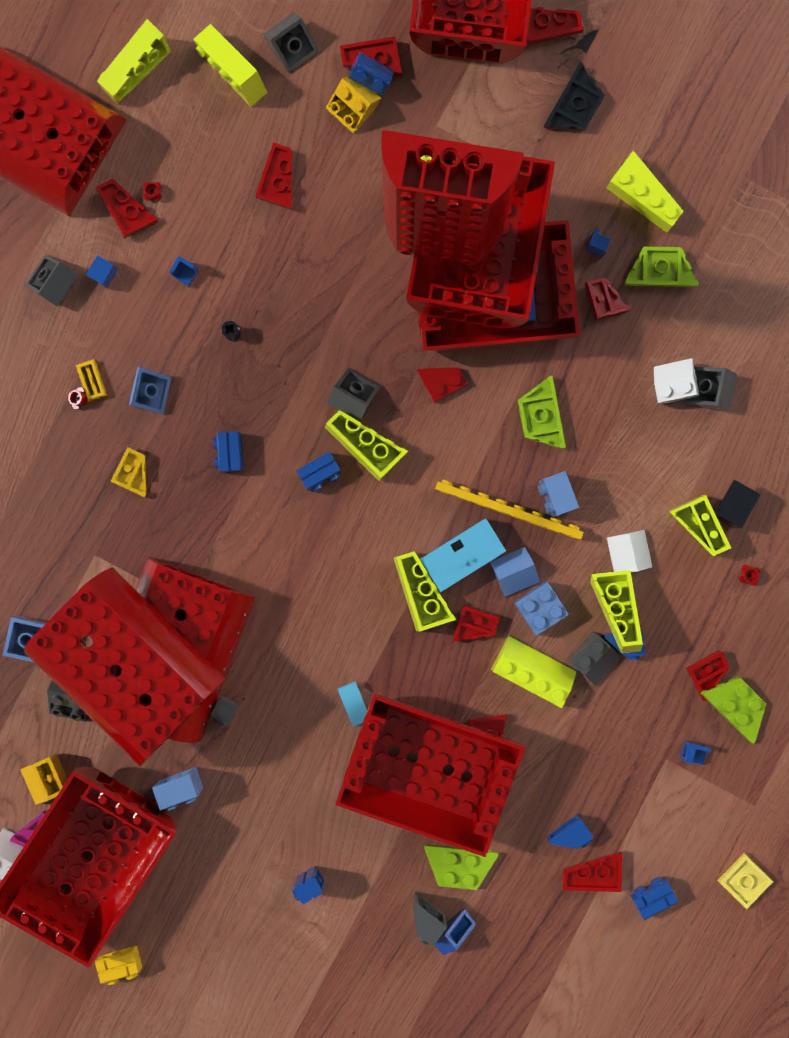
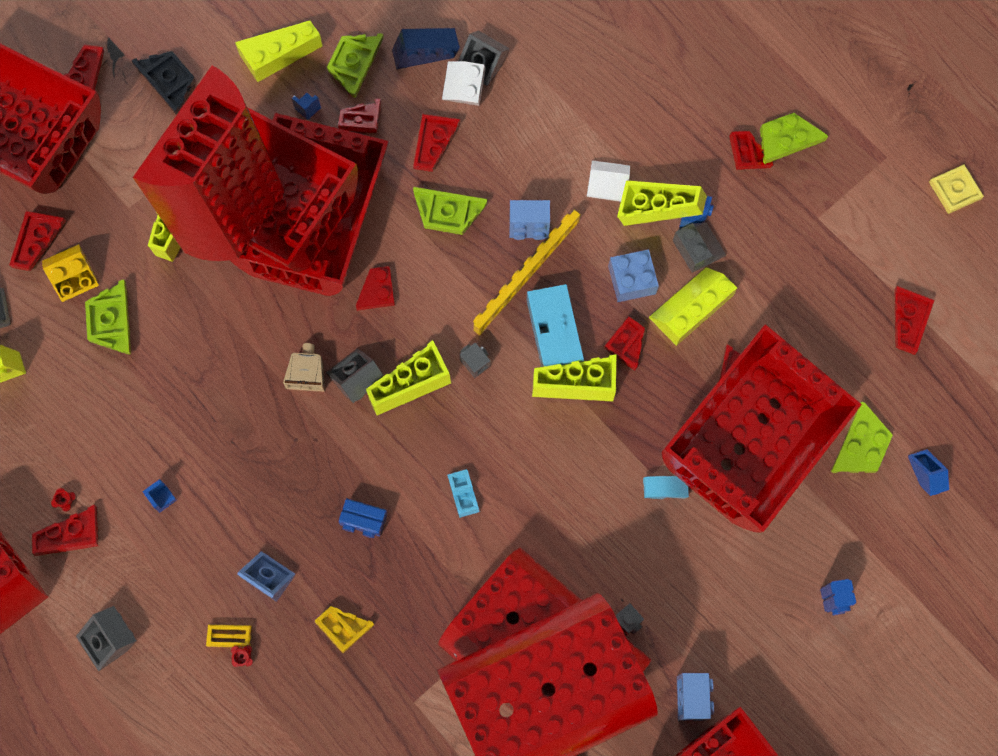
camera: 70 degrees left, 15 degrees down
blue panel [86,255,118,289] -> none
black bush [221,321,241,341] -> none
red wing [255,142,292,210] -> none
blue brick [296,451,341,492] -> none
blue brick [349,52,393,96] -> none
dark grey slope [413,892,447,947] -> none
medium blue slope [490,547,540,597] -> none
blue slope [546,814,594,849] -> none
blue brick [630,877,678,920] -> none
neon yellow wedge [668,495,731,556] -> none
blue panel [680,740,712,765] -> none
black slope [715,480,761,528] -> none
red plate [739,565,760,586] -> none
none -> lime wing [85,280,131,355]
none -> tan torso [283,343,325,392]
none -> dark blue wedge [392,28,460,70]
none -> red wing [413,114,460,172]
none -> medium azure slope [447,469,479,518]
none -> dark grey brick [460,343,491,379]

